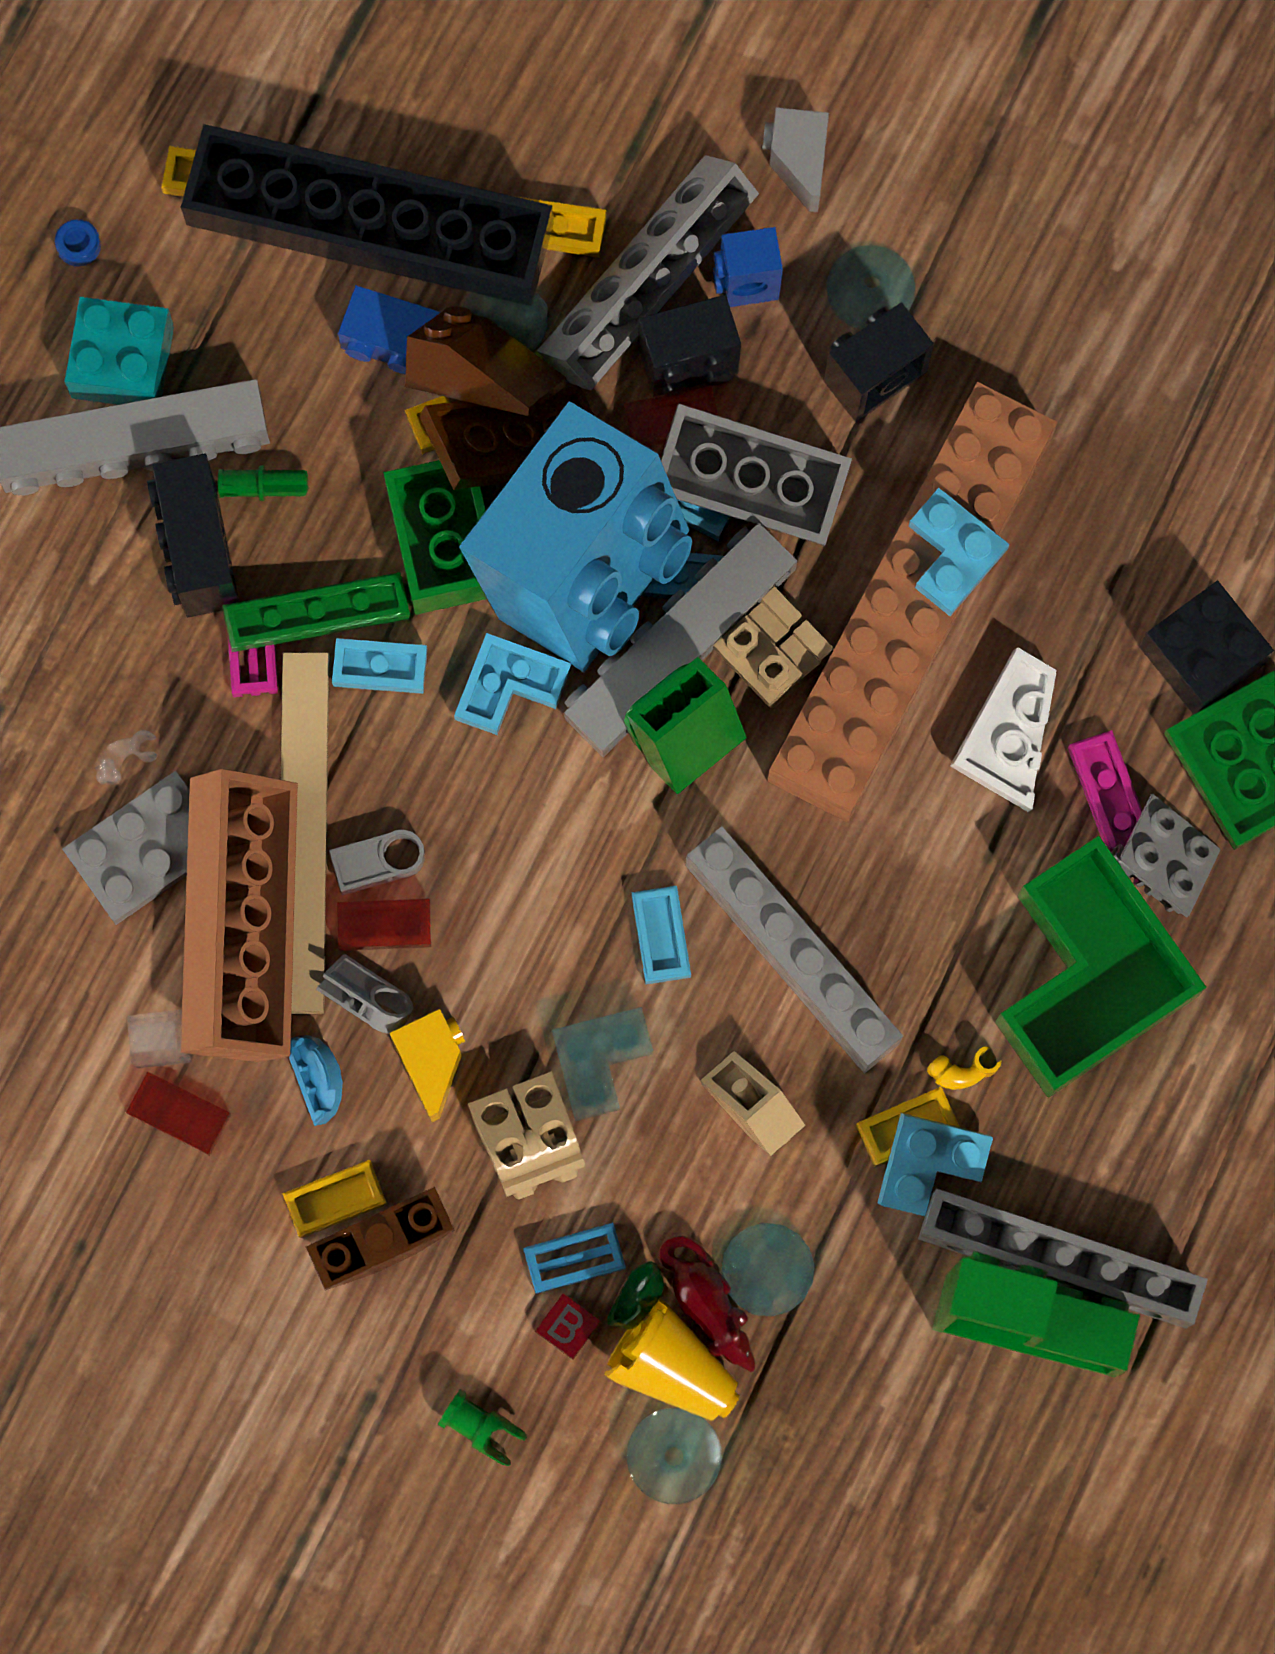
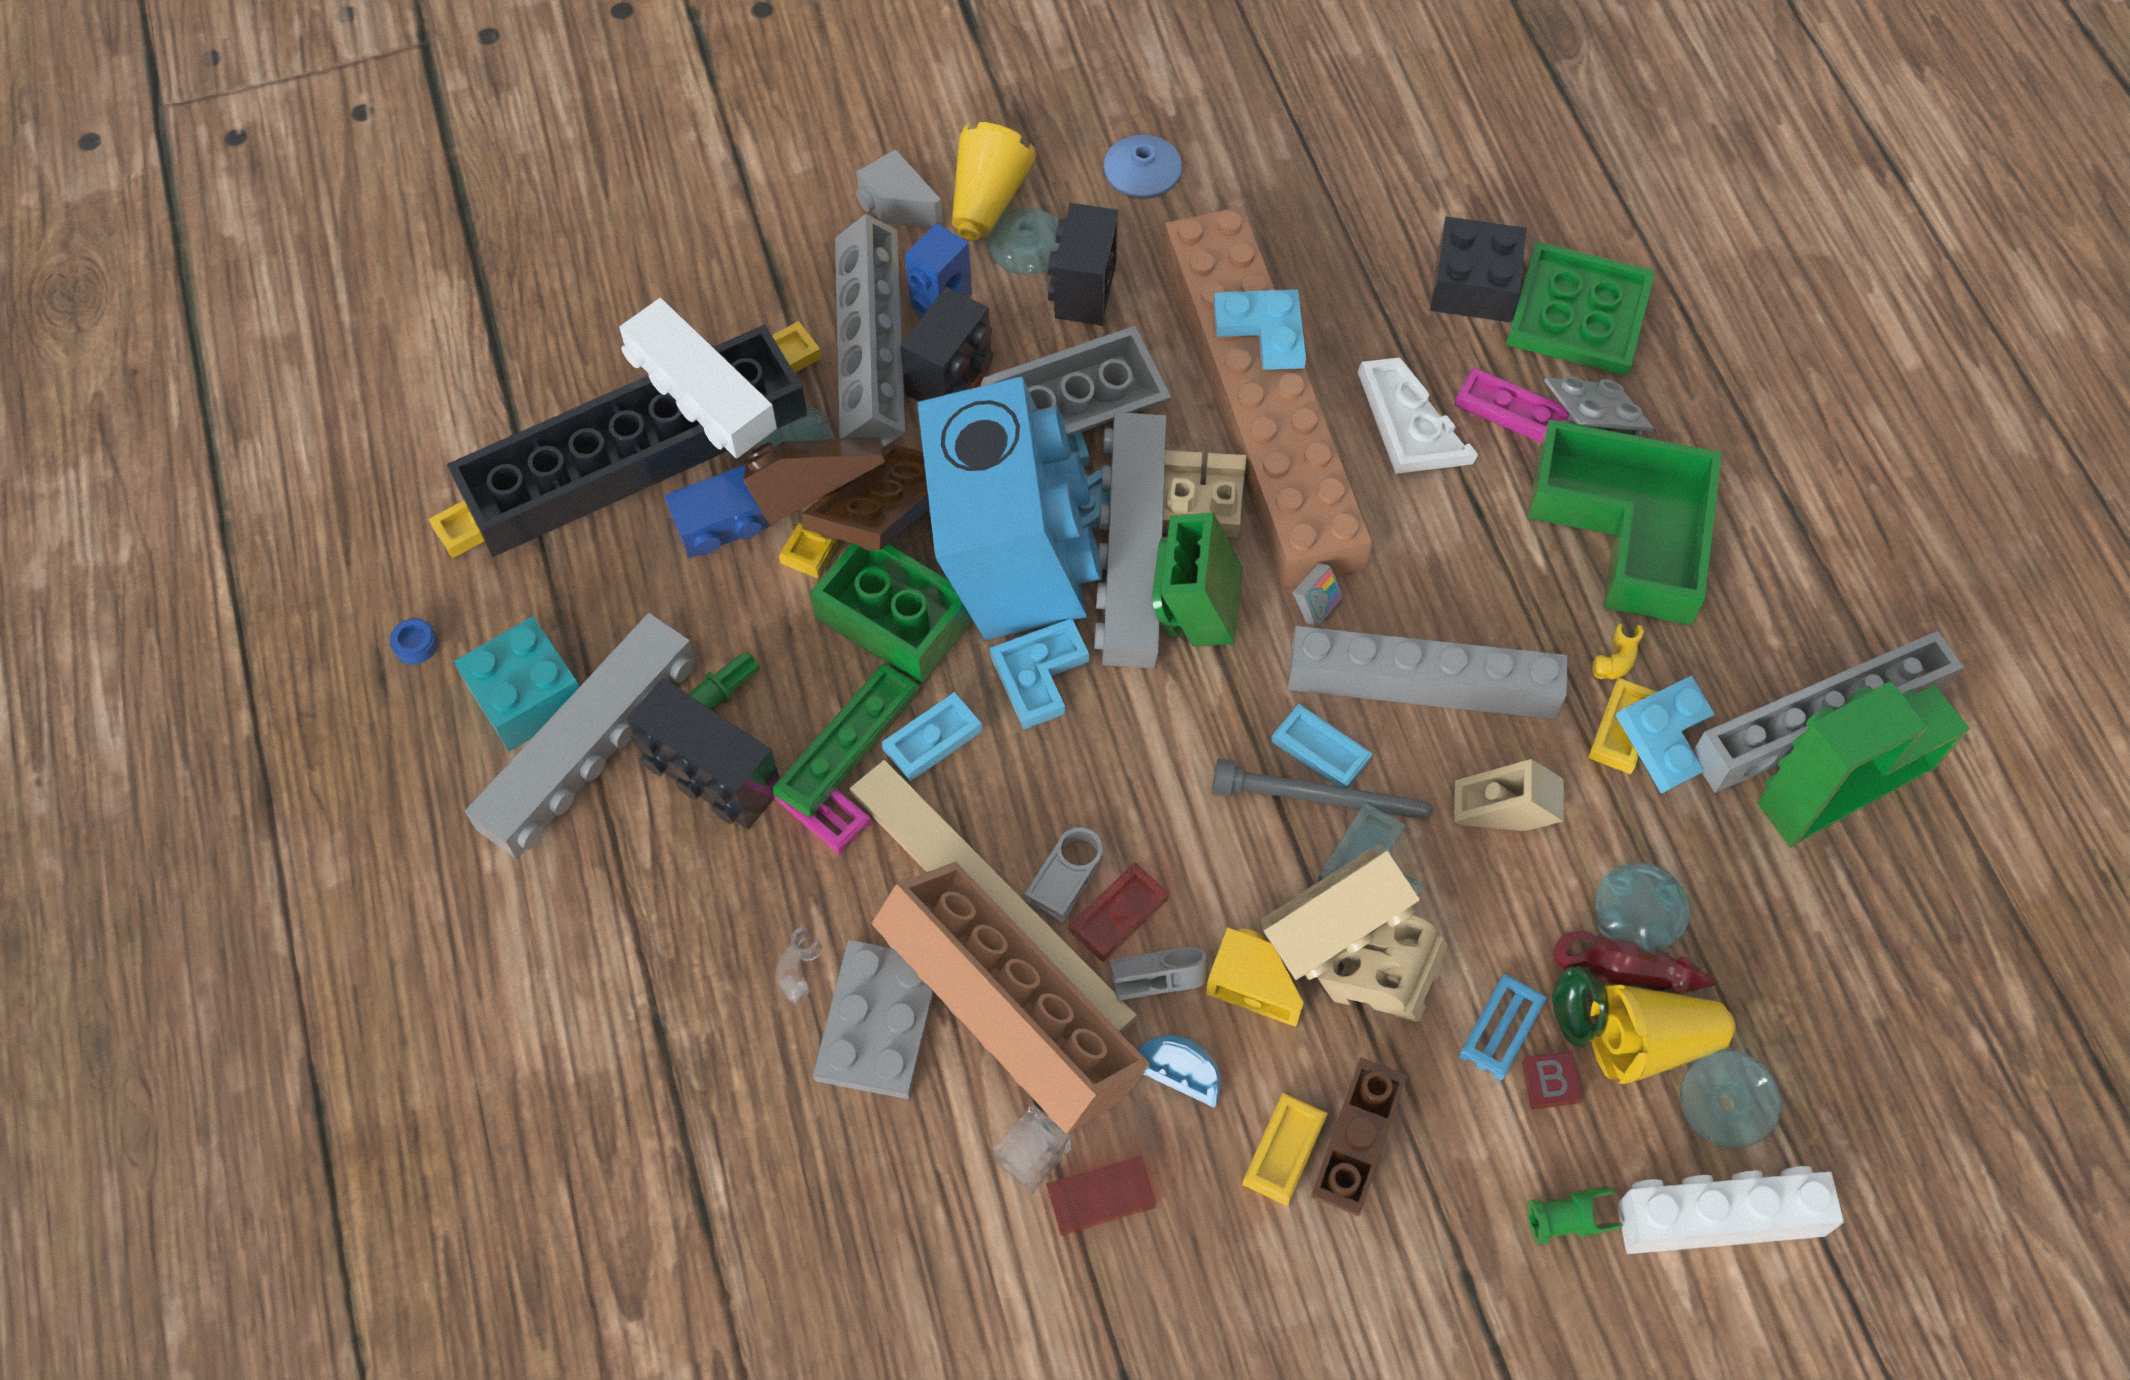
camera: 40 degrees left, 15 degrees down
none -> white brick [619,298,777,459]
none -> yellow cone [952,122,1037,241]
none -> medium blue dish [1104,134,1182,198]
none -> dark grey piece [1212,758,1433,819]
none -> tan slope [1260,843,1420,980]
none -> light grey tile [1293,563,1343,627]
none -> white brick [1617,1166,1844,1254]

